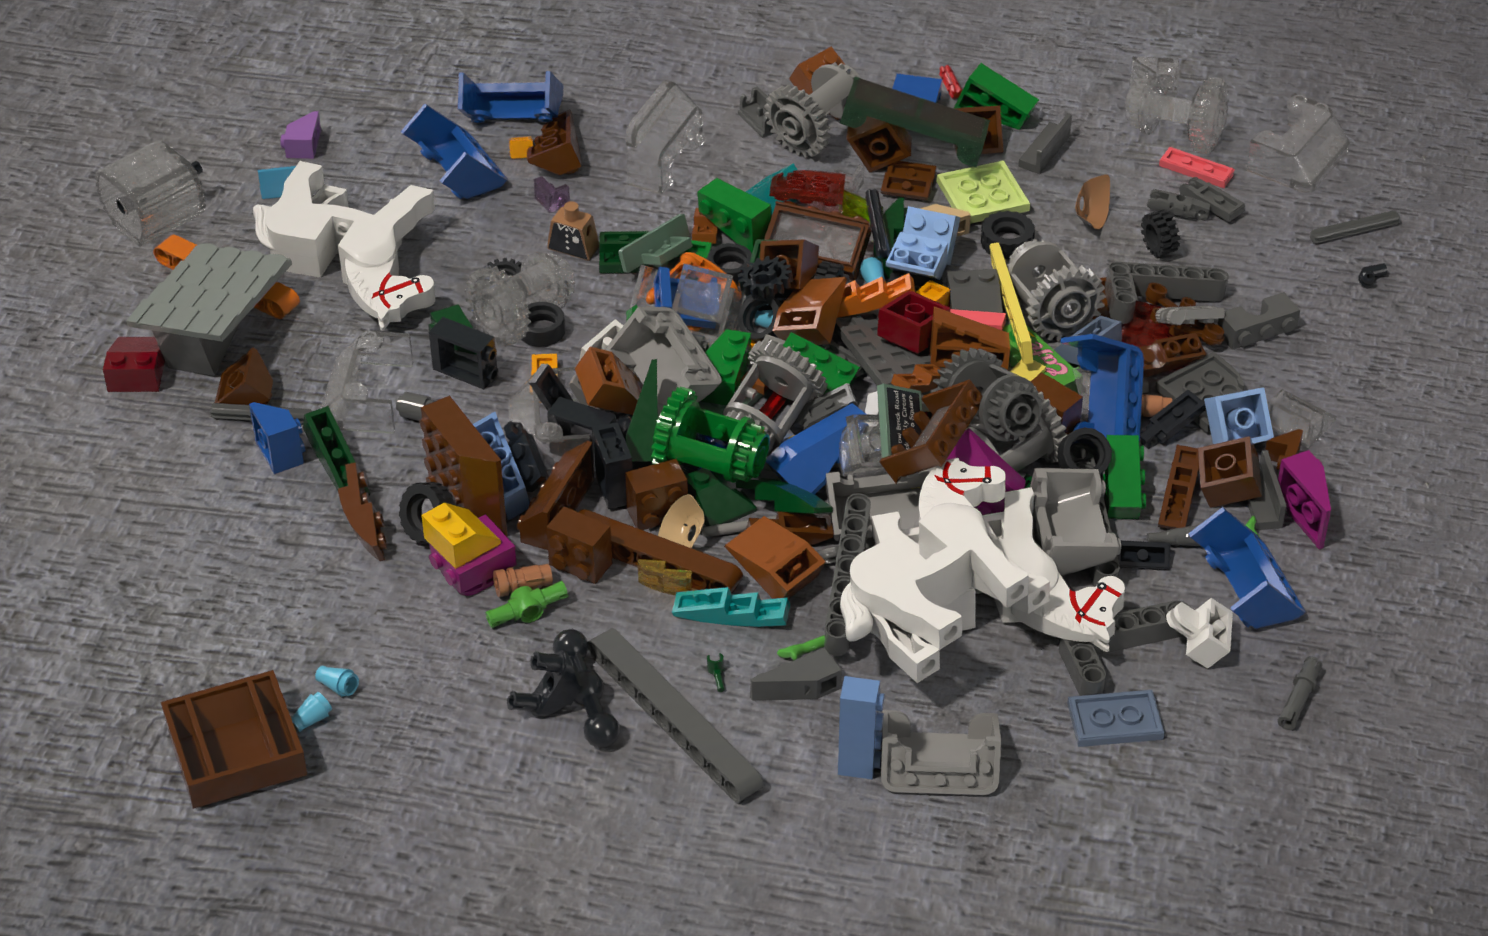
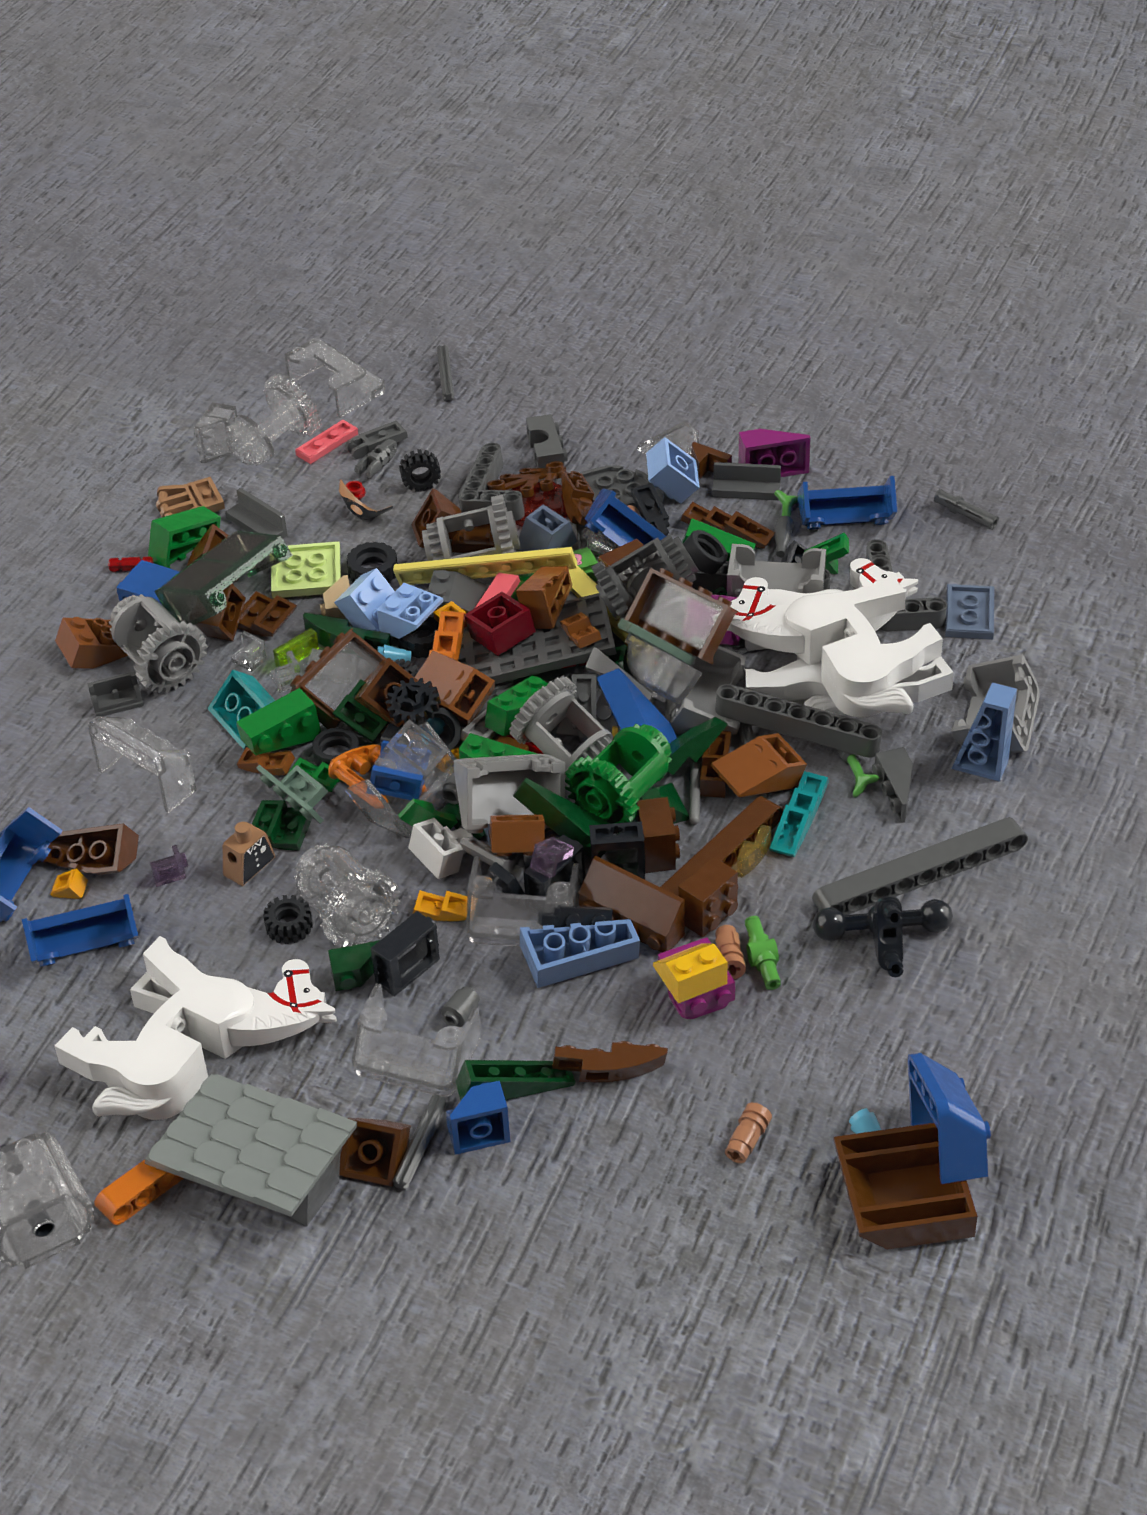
camera: 75 degrees left, 0 degrees up
dark red slope [103,337,165,392] -> none
dark azure slope [258,166,296,199] -> none
medium azure cone [315,666,359,697] -> none
black tyre [399,482,456,542] -> none
reddish brown slope [419,395,508,537] -> none
tan piece [658,494,704,548] -> none
dark green hand [707,653,725,692] -> none
clear red plate [769,170,846,207] -> none
black axle [865,189,890,259] -> none
light grey hinge [1155,306,1225,325] -> none
white brick [1166,598,1233,669] -> none
reddish brown brick [1198,436,1262,508] -> none
black arm [1358,263,1387,287] -> none
none -> medium nougat plate [156,477,225,517]
none -> red plate [345,481,366,500]
none -> reddish brown slope [411,488,462,548]
none -> clear purple bracket [530,837,574,878]
none -> nougat axle [725,1102,772,1163]
none -> green slope [804,532,849,574]
none -> blue windscreen [908,1053,991,1184]

